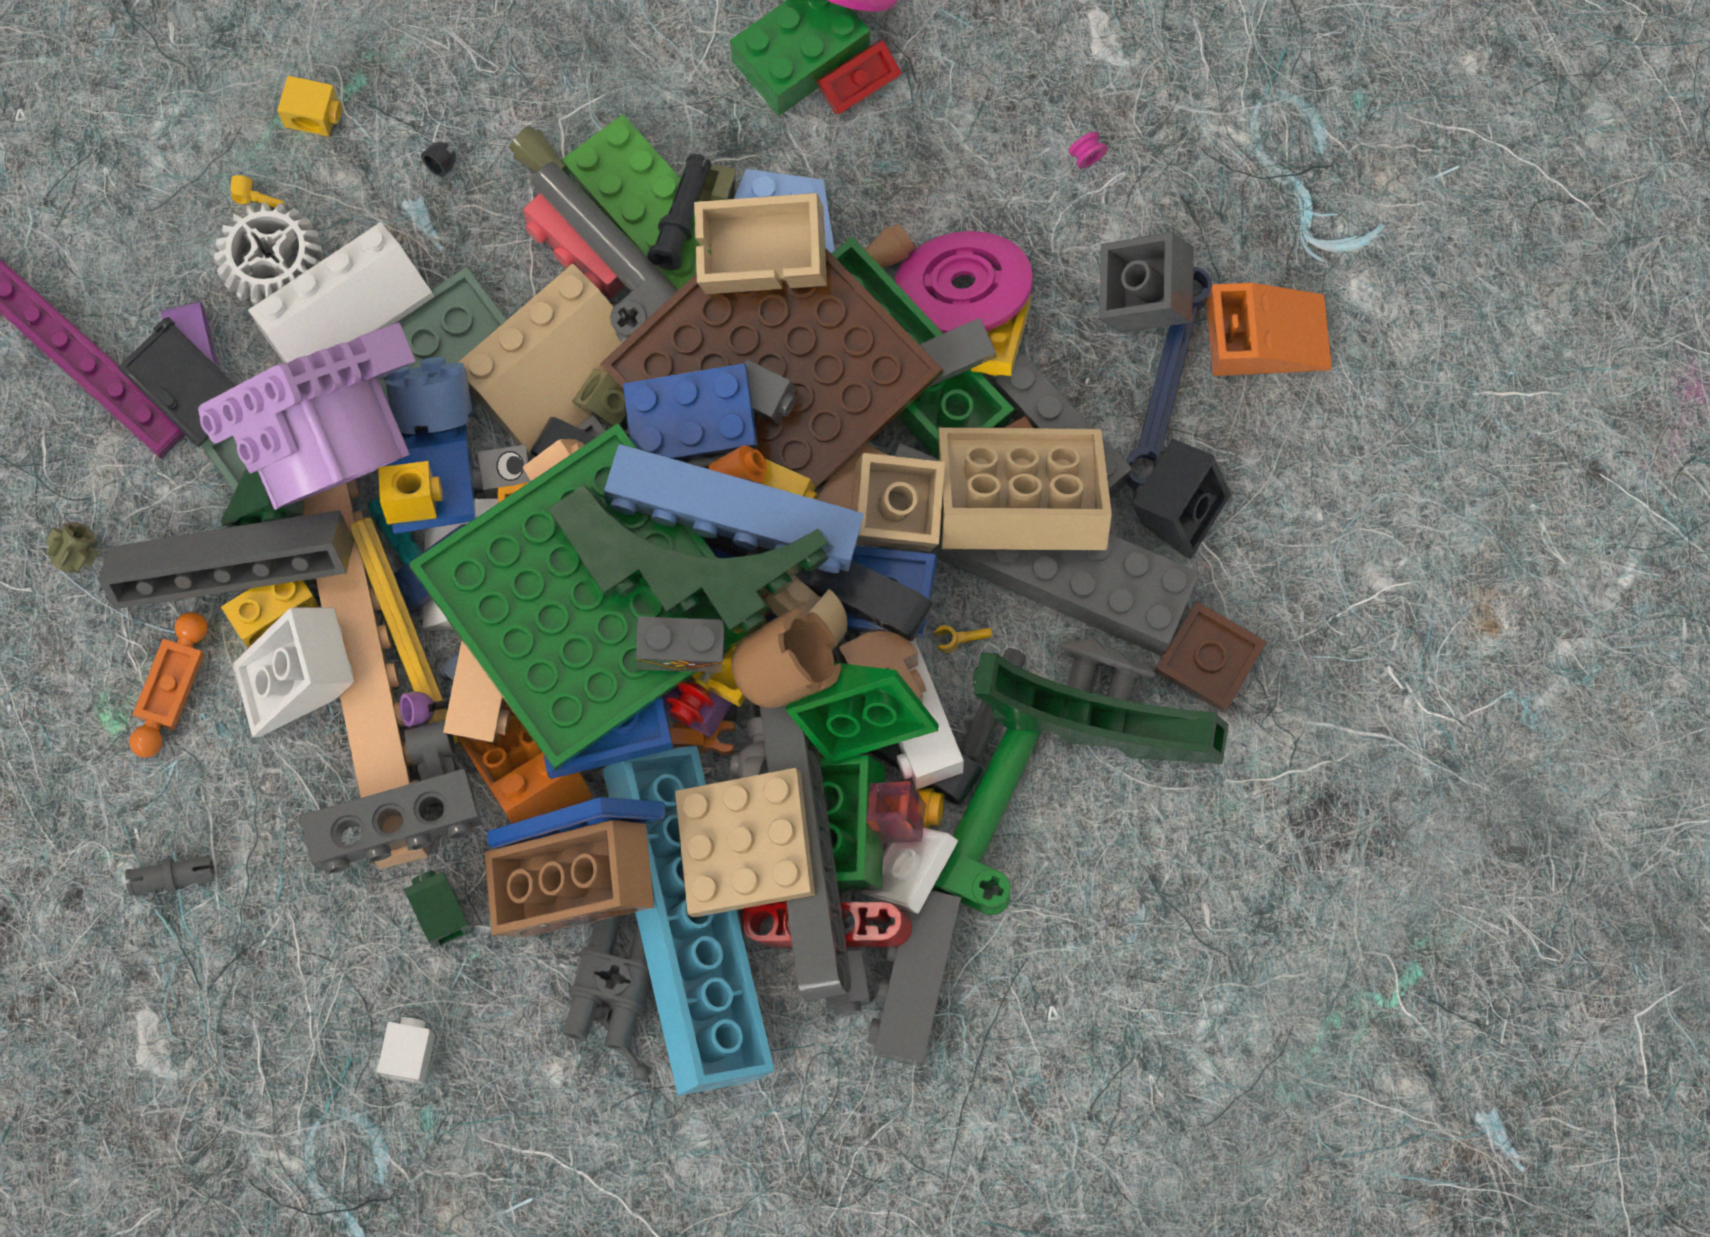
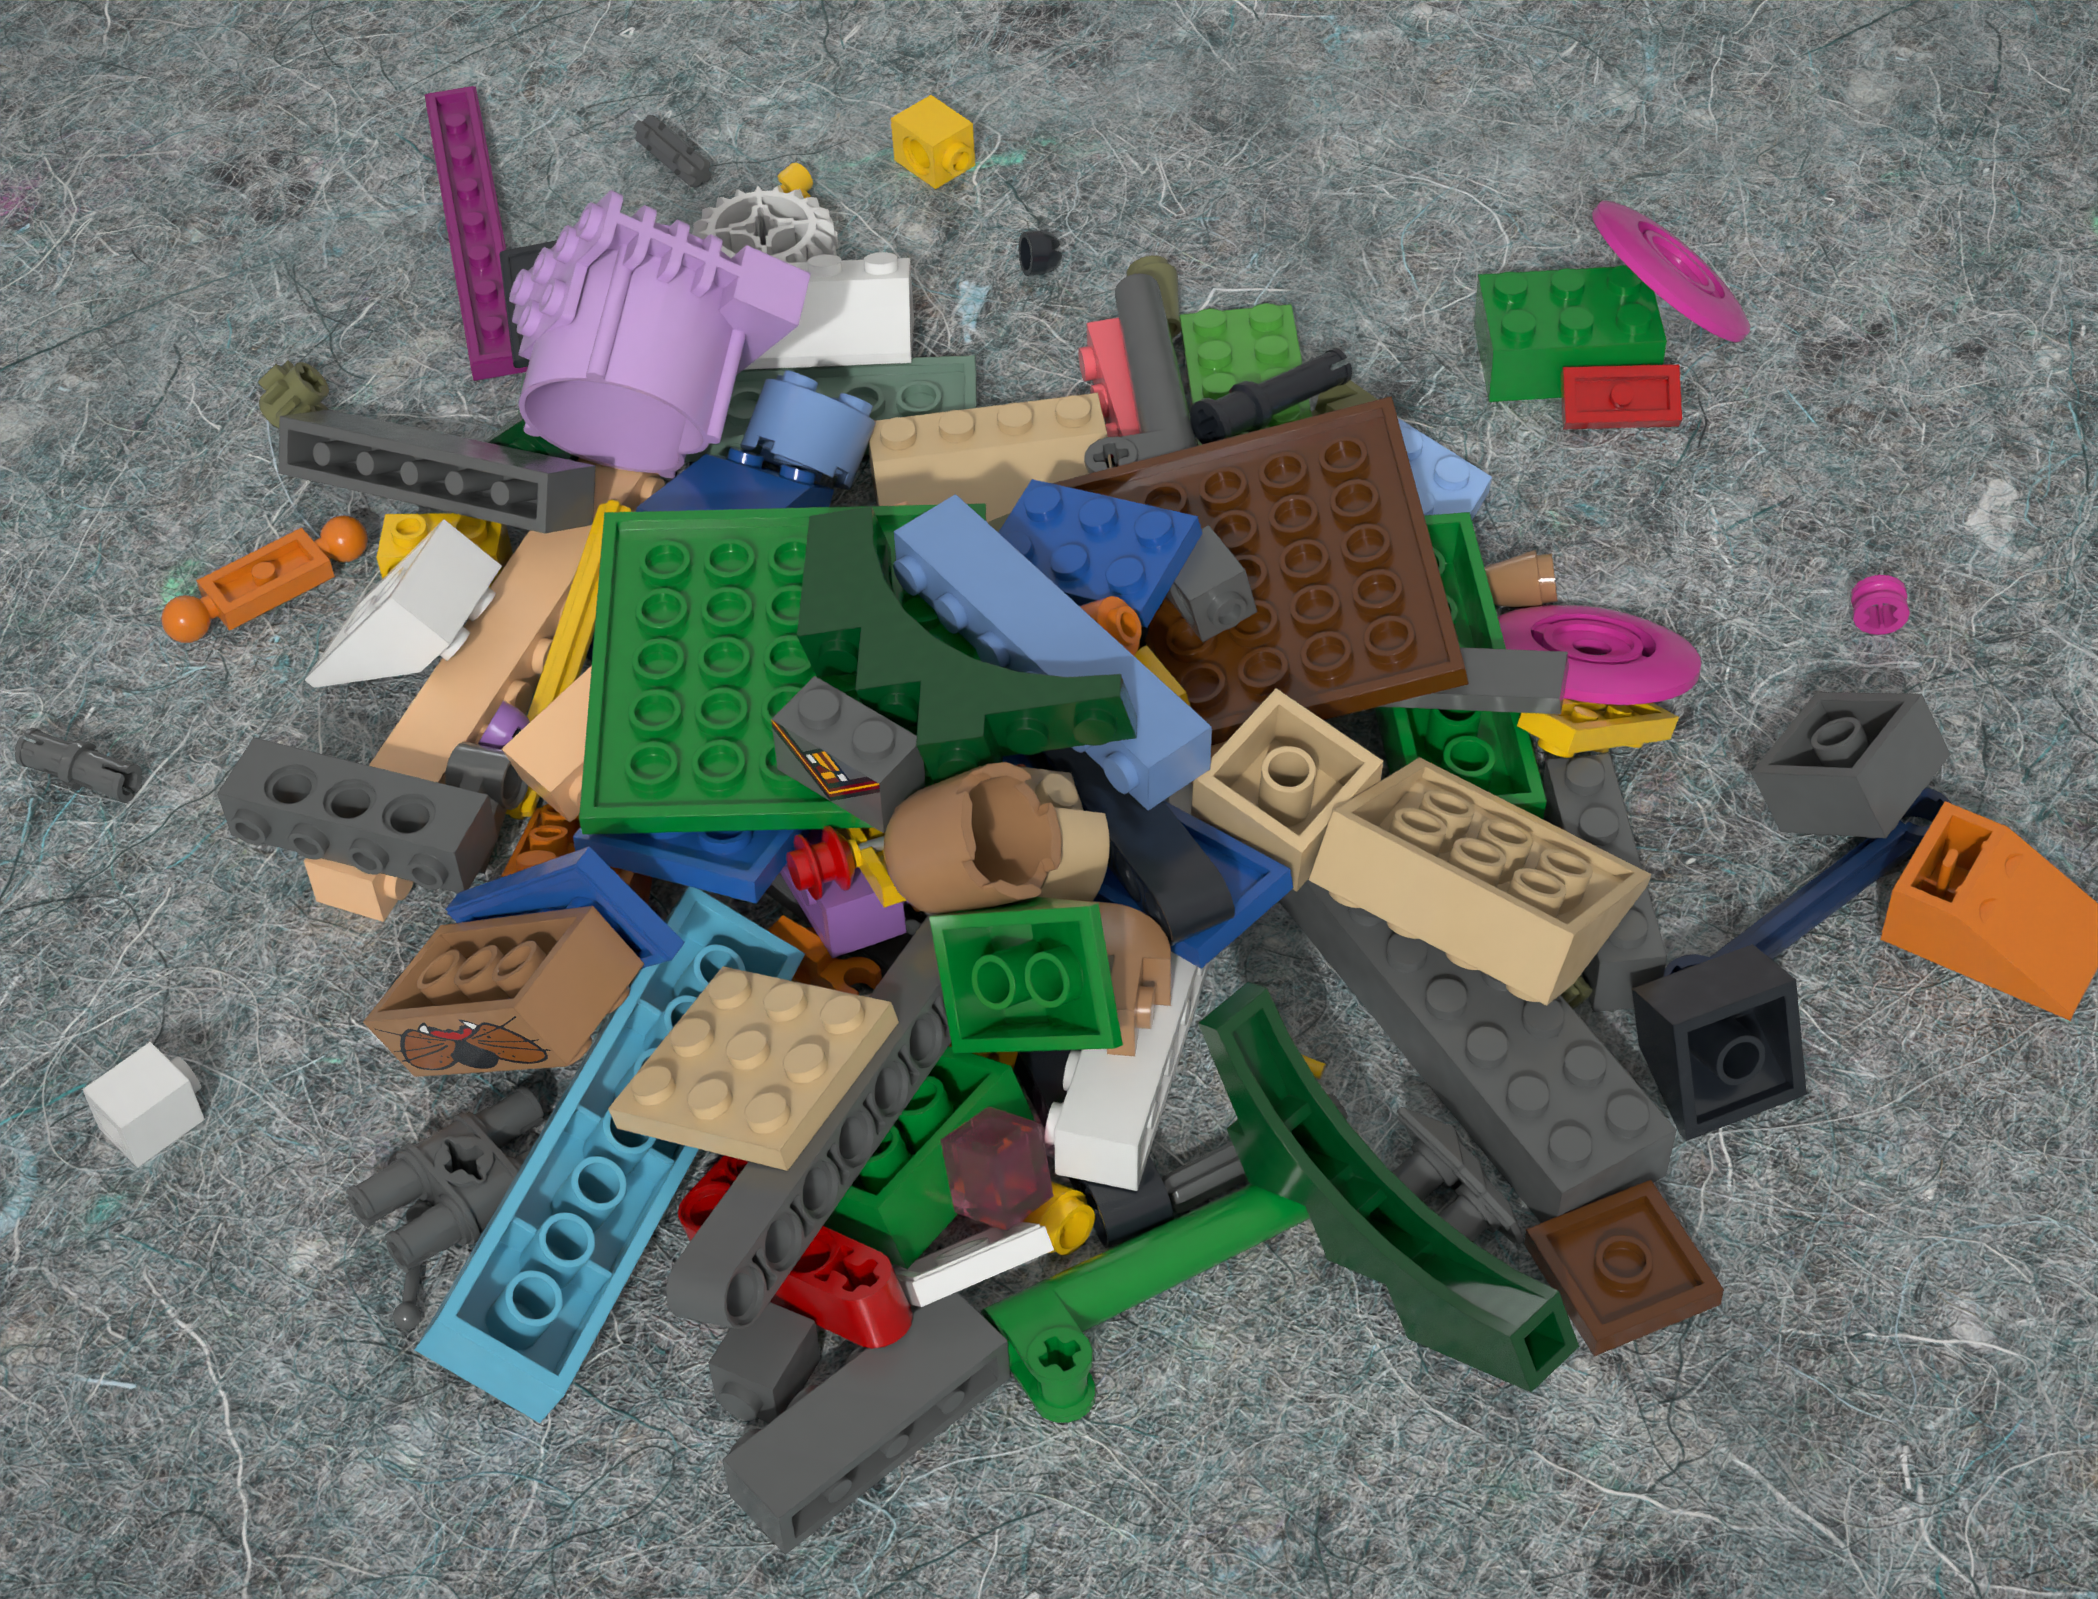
camera: 40 degrees right, 25 degrees down
yellow brick [378,461,443,524] -> none
dark green slope [404,871,473,949] -> none
tan piece [694,193,827,294] -> none
none -> dark grey axle [634,115,712,188]

